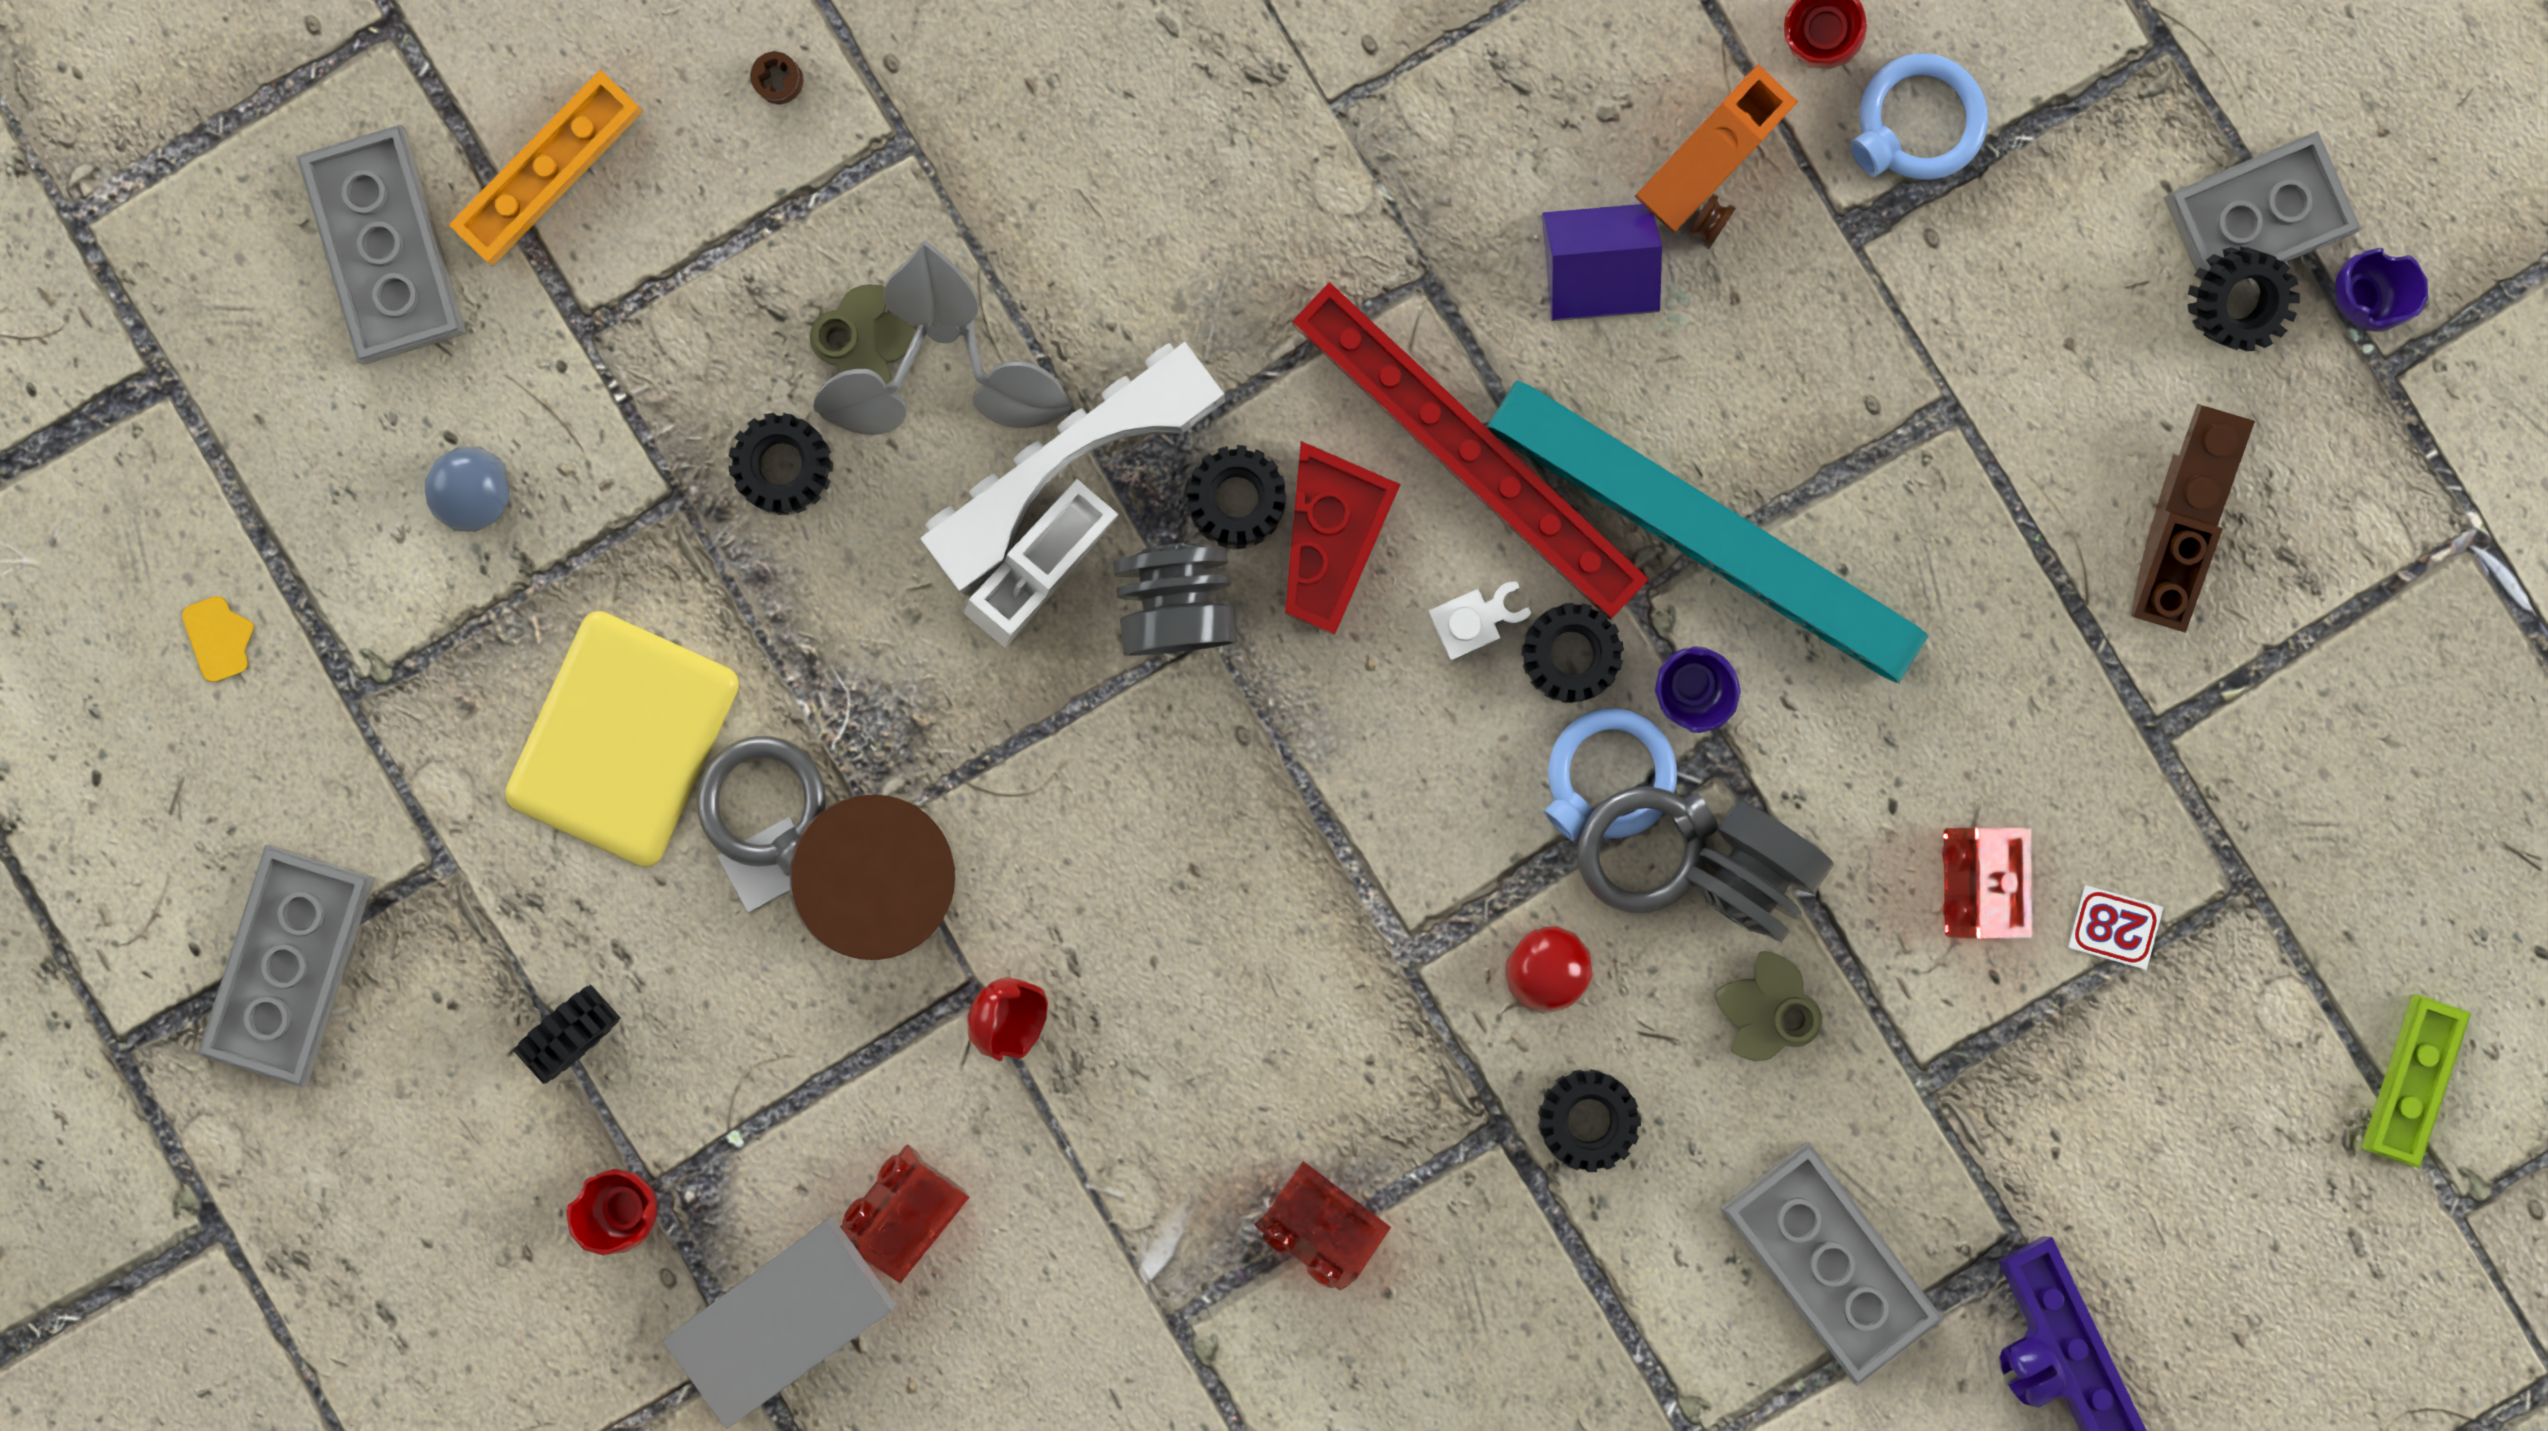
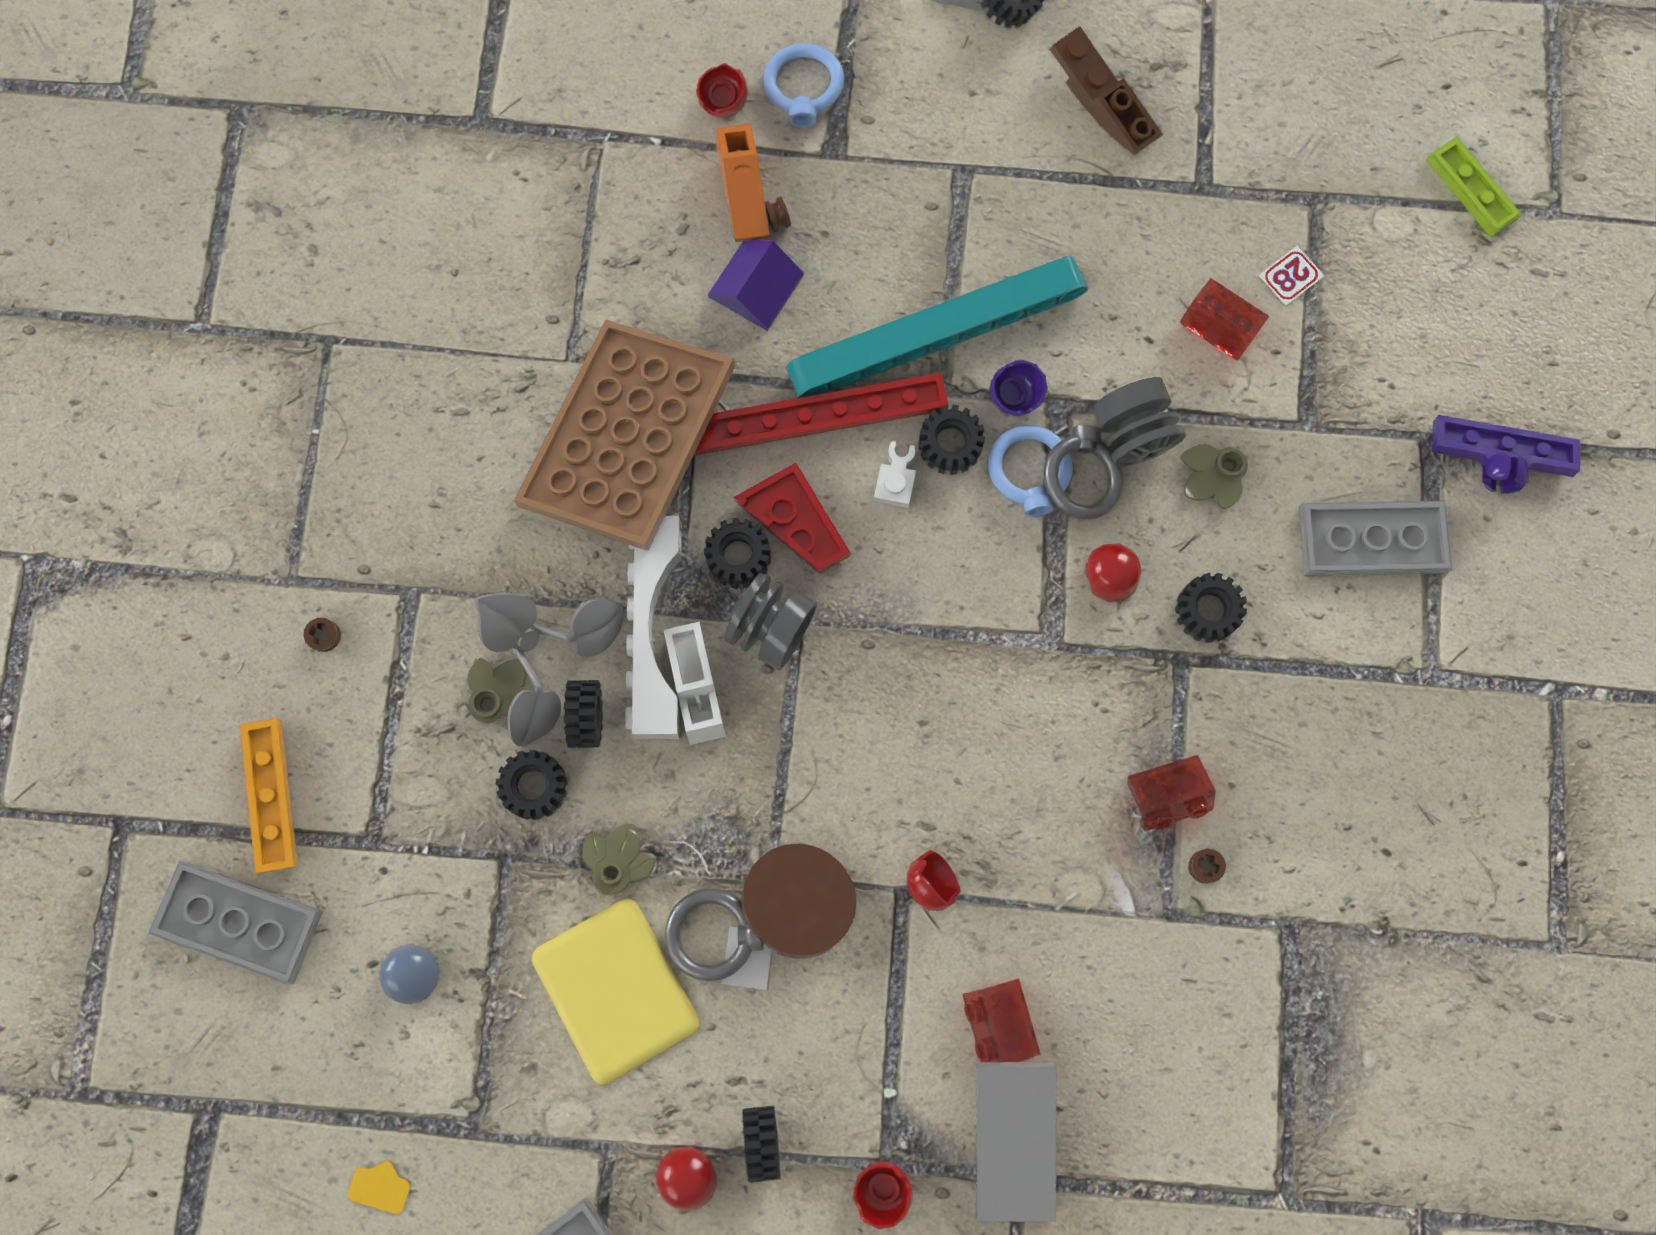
camera: 55 degrees left, 10 degrees down
none -> medium nougat plate [514,319,736,551]
none -> black tyre [564,680,603,748]
none -> olive plate [582,824,656,895]
none -> red hair [655,1146,717,1212]
none -> reddish brown bush [1188,849,1226,884]

